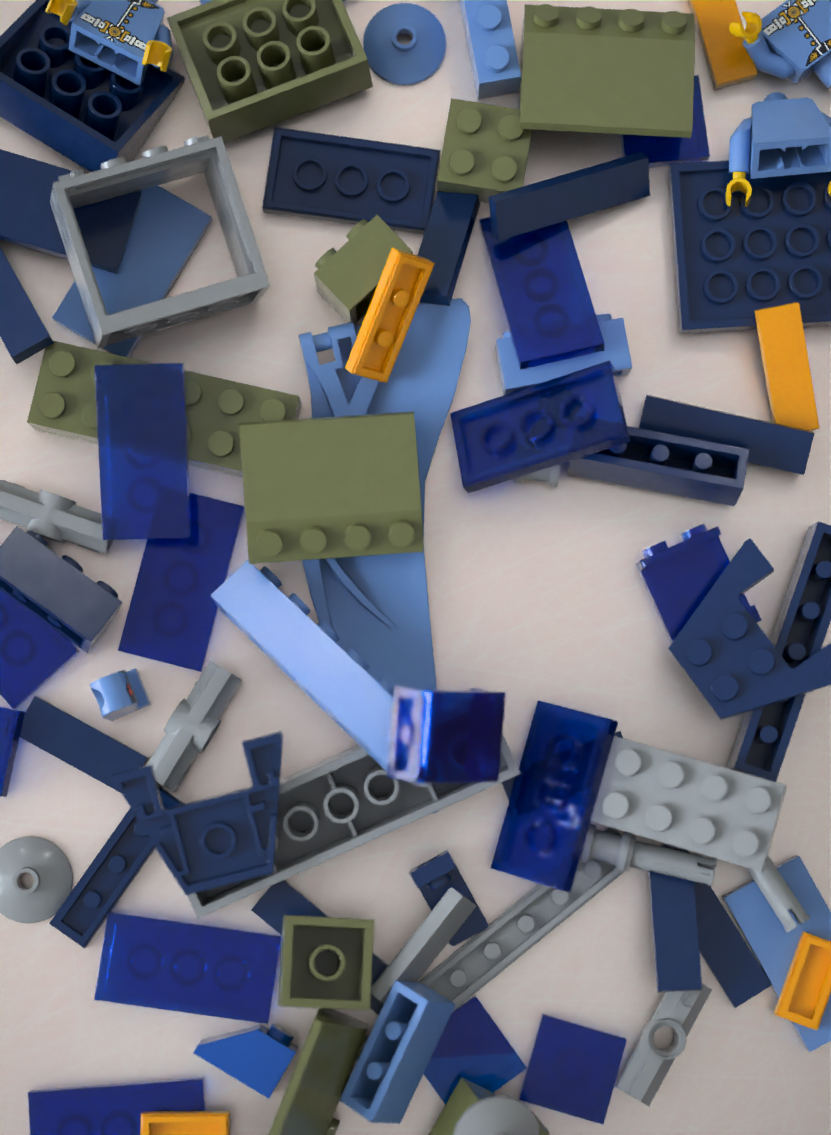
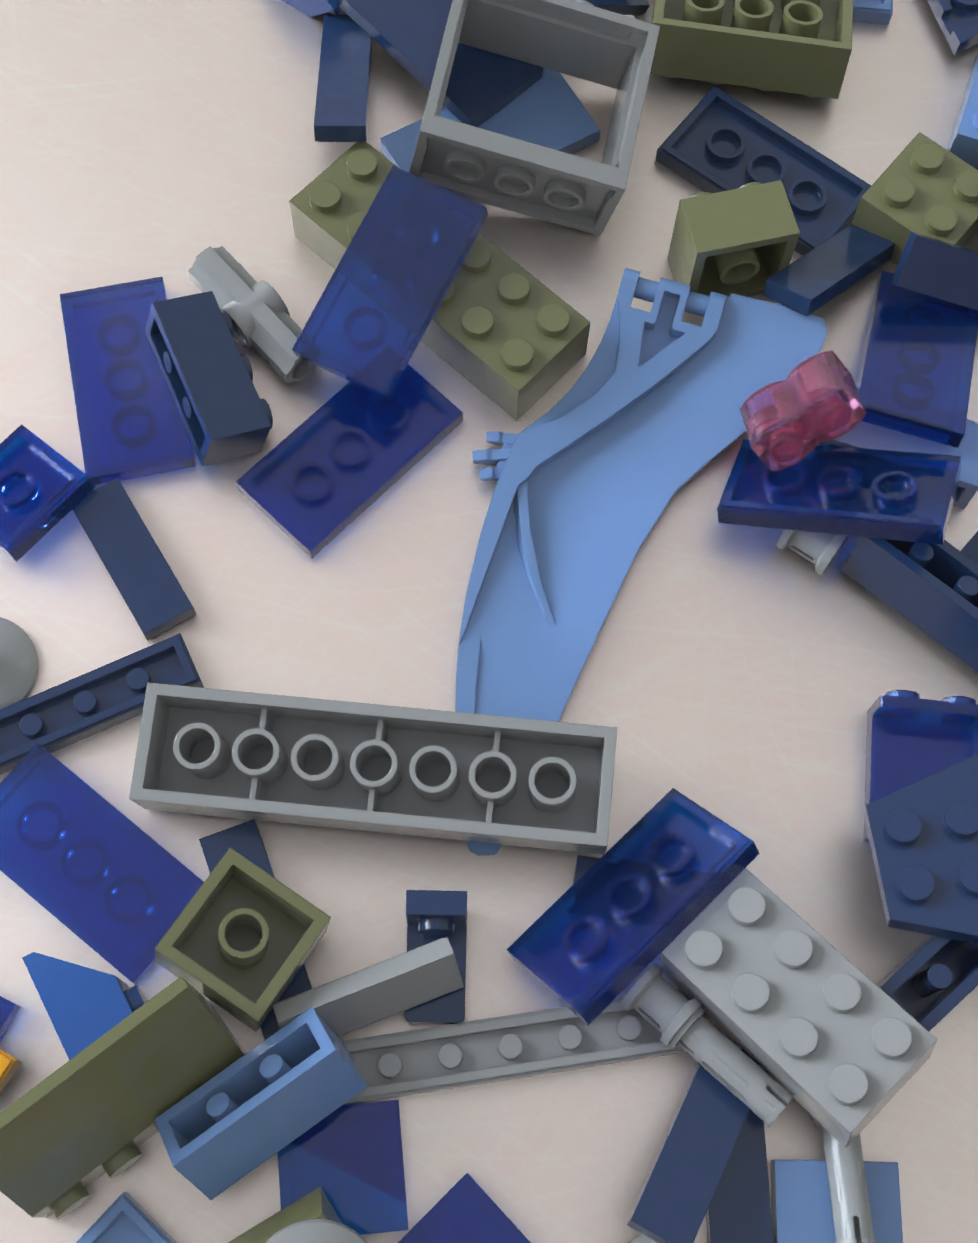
camera: 30 degrees right, 15 degrees down
medium blue leg [90,668,152,721] -> none
dark blue wing [111,731,283,895] -> none
light grey piece [147,661,242,791] -> none
brick [210,560,433,779] -> none
olive slope [239,411,424,564] -> none
light orange tile [345,248,435,383] -> none
medium blue dish [363,3,446,85] -> none
clear blue panel [387,686,505,783] -> none
none -> clear pink brick [740,350,866,471]

